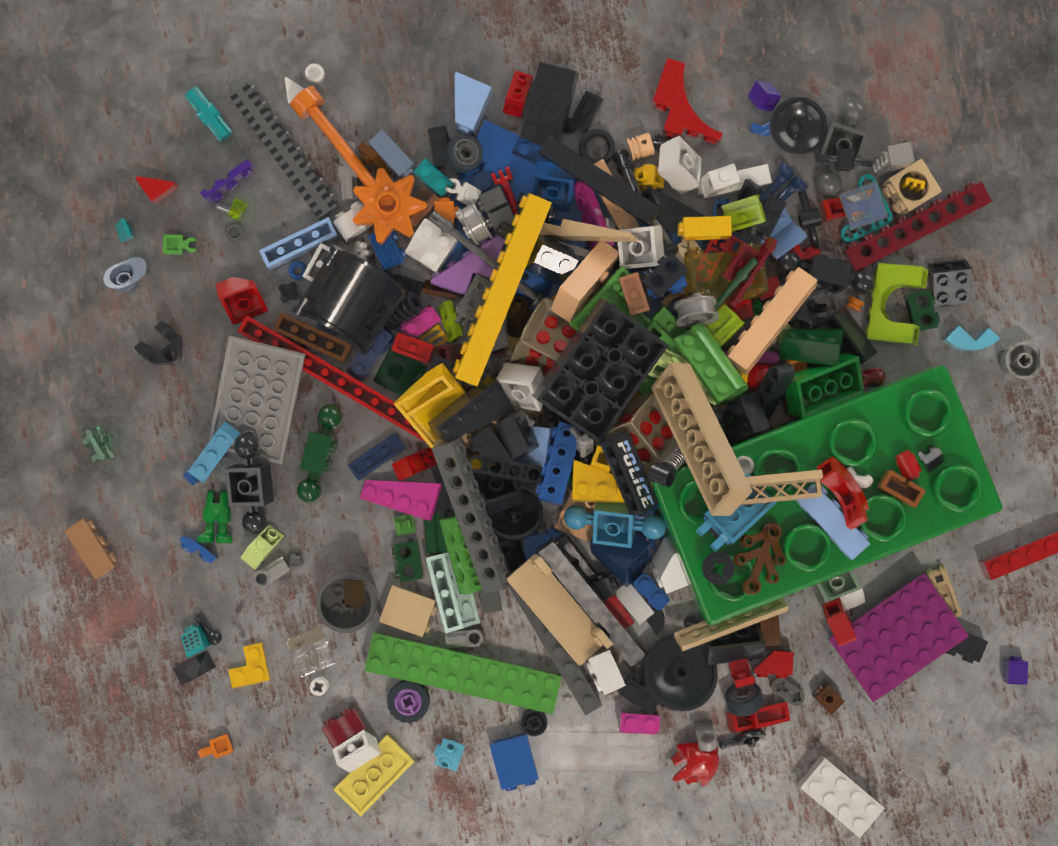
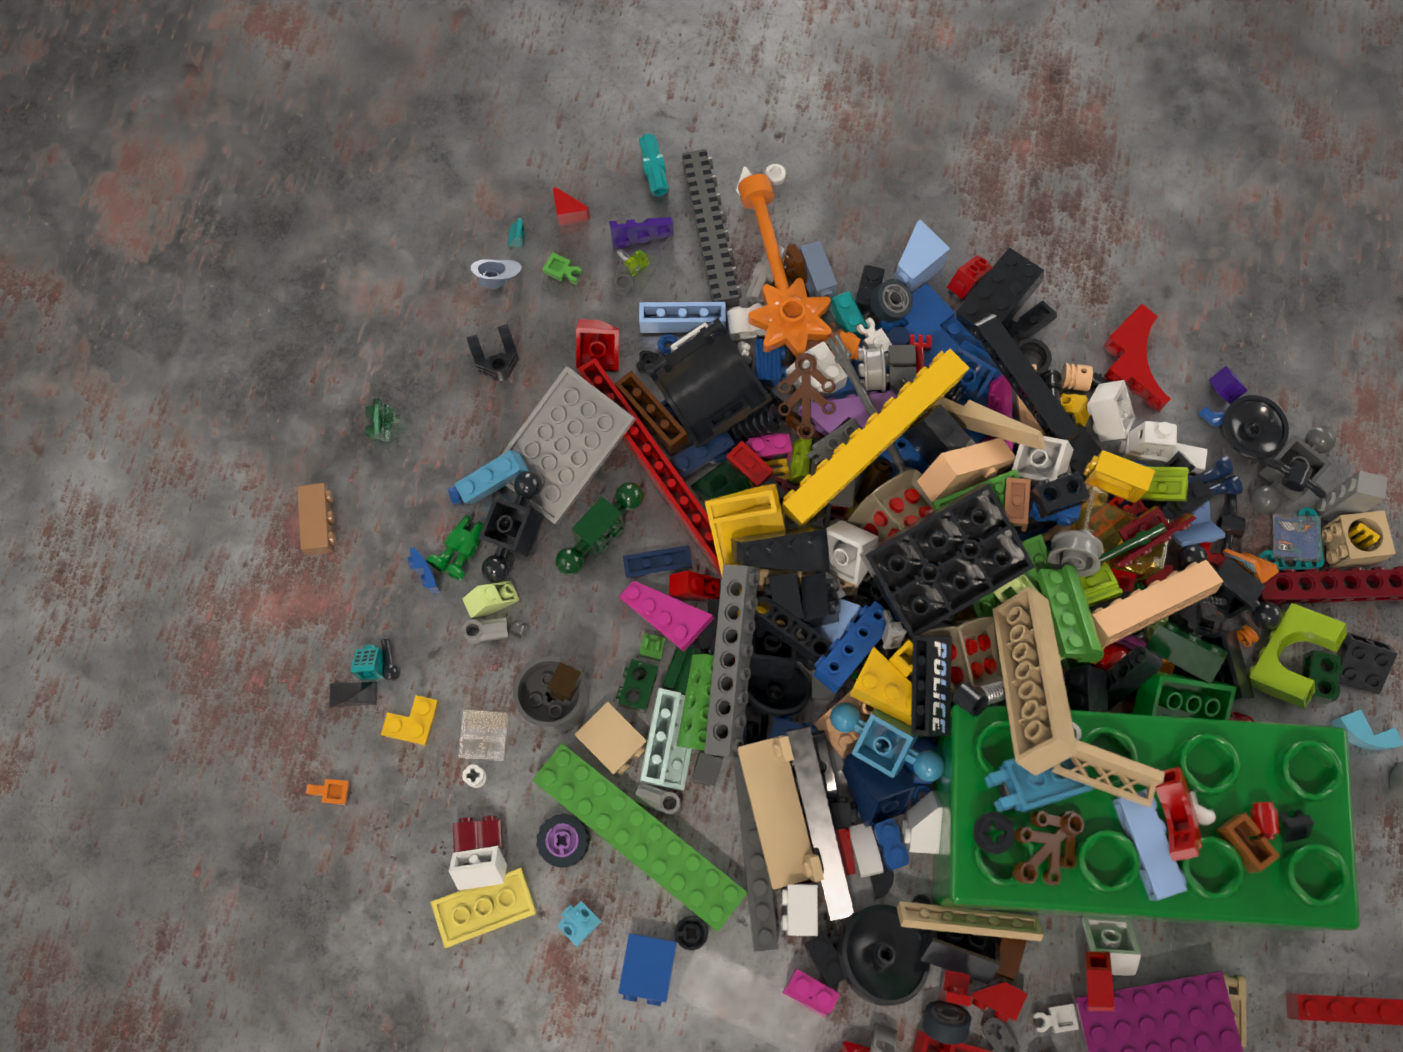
camera: 25 degrees right, 15 degrees down
red slope [819,197,848,223] -> none
none -> reddish brown plant [778,353,836,440]
none -> white plate [1032,1003,1079,1033]
none -> orange panel [1223,548,1279,584]

